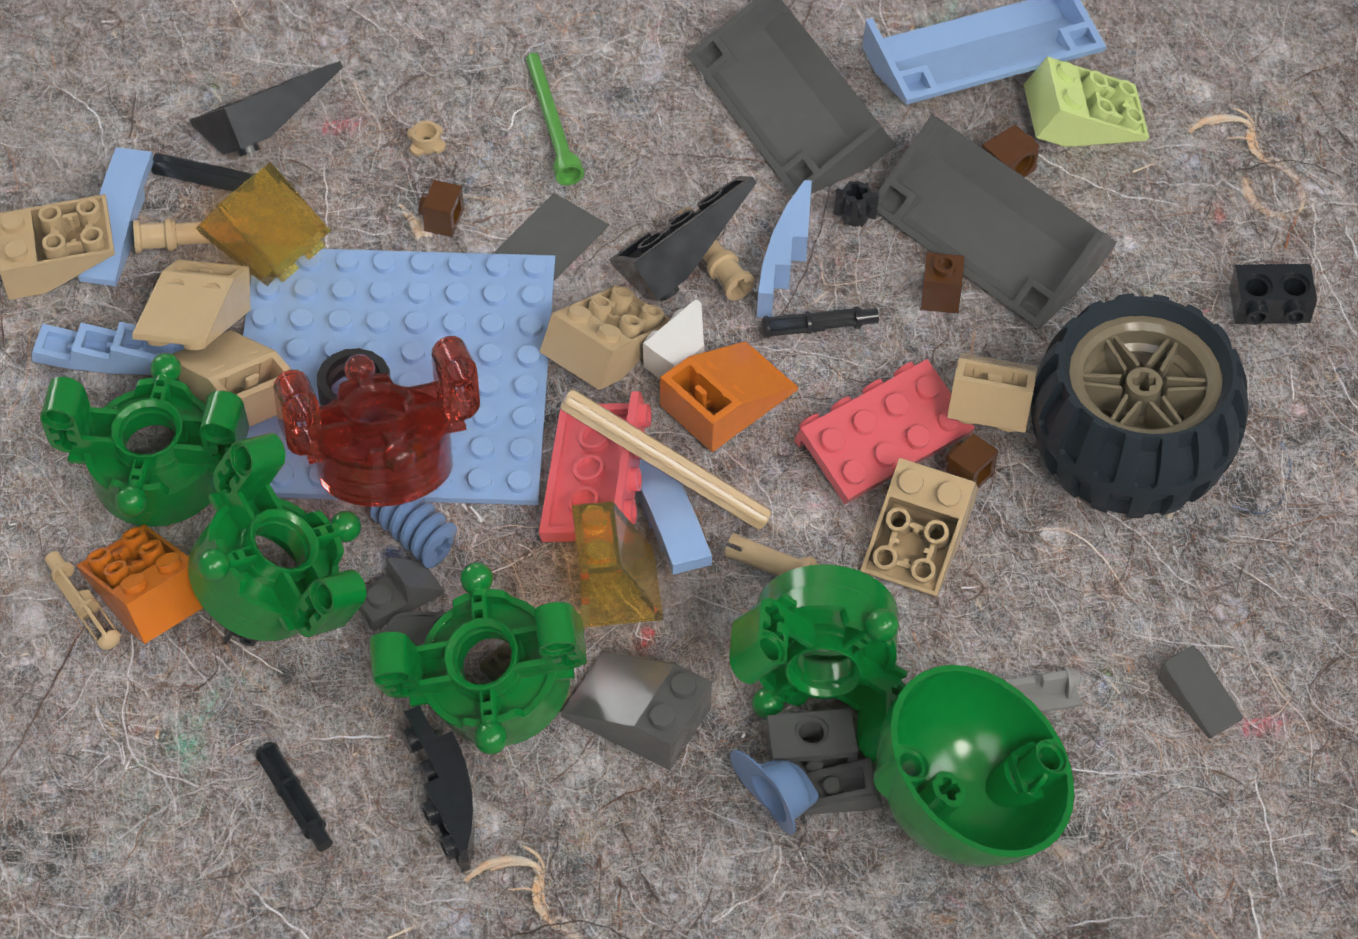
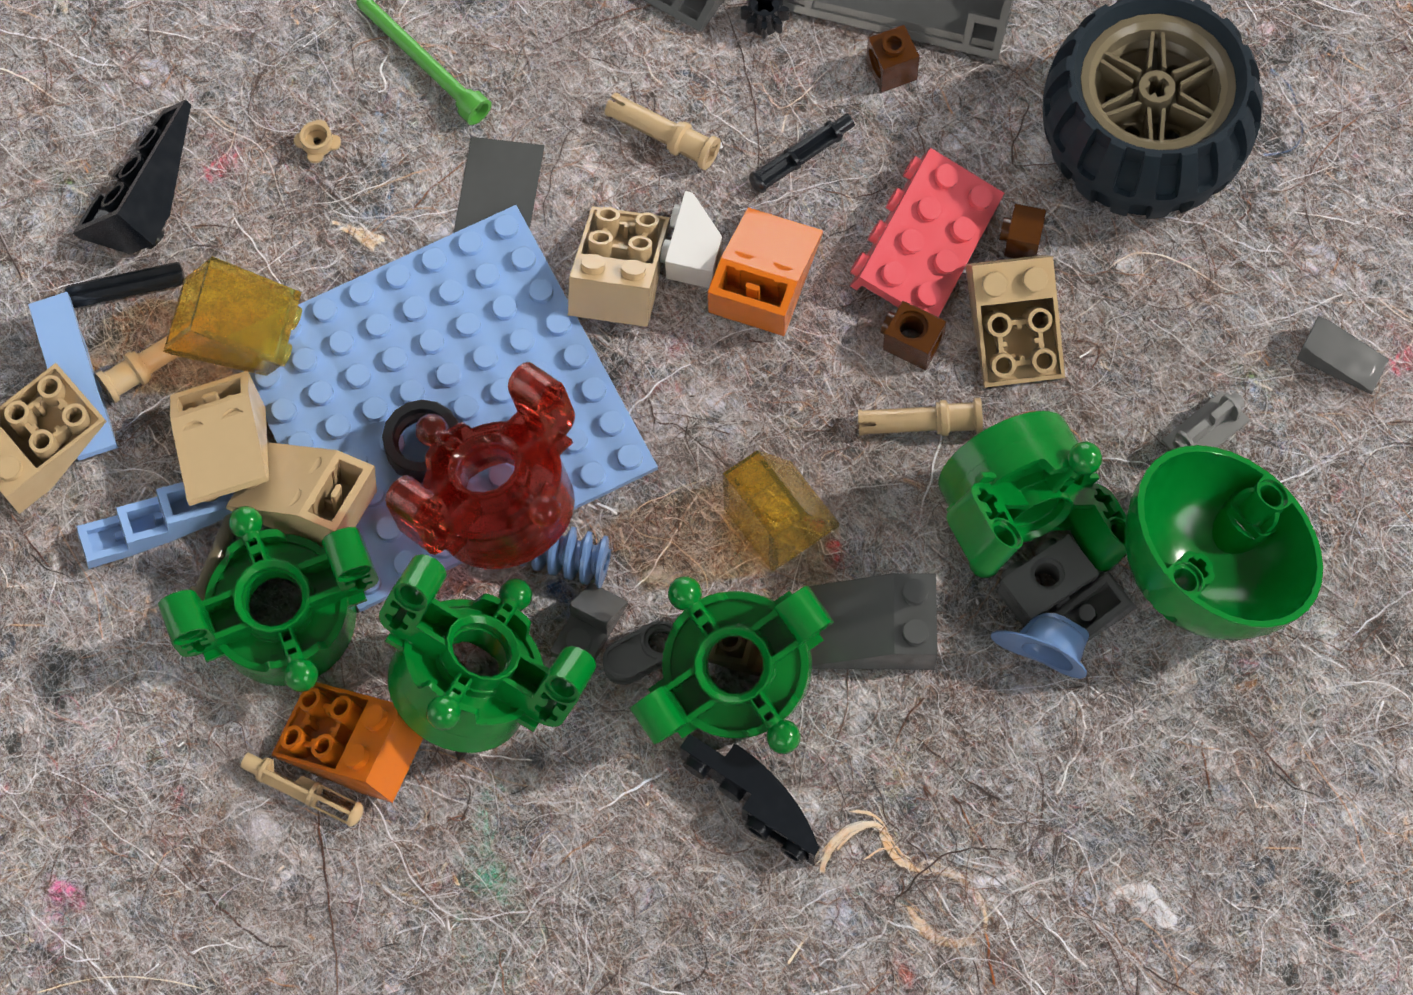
camera: 25 degrees left, 15 degrees up
black piece [255,742,333,852] -> none
reddish brown plate [418,180,464,237] -> none
coral bracket [539,391,652,542] -> none
tan axle [560,389,771,529] -> none
black wedge [609,176,756,302] -> none
light blue slope [636,459,712,575] -> none
light blue slope [757,180,812,317] -> none
tan slope [947,353,1038,433] -> none
none -> reddish brown brick [880,301,947,370]

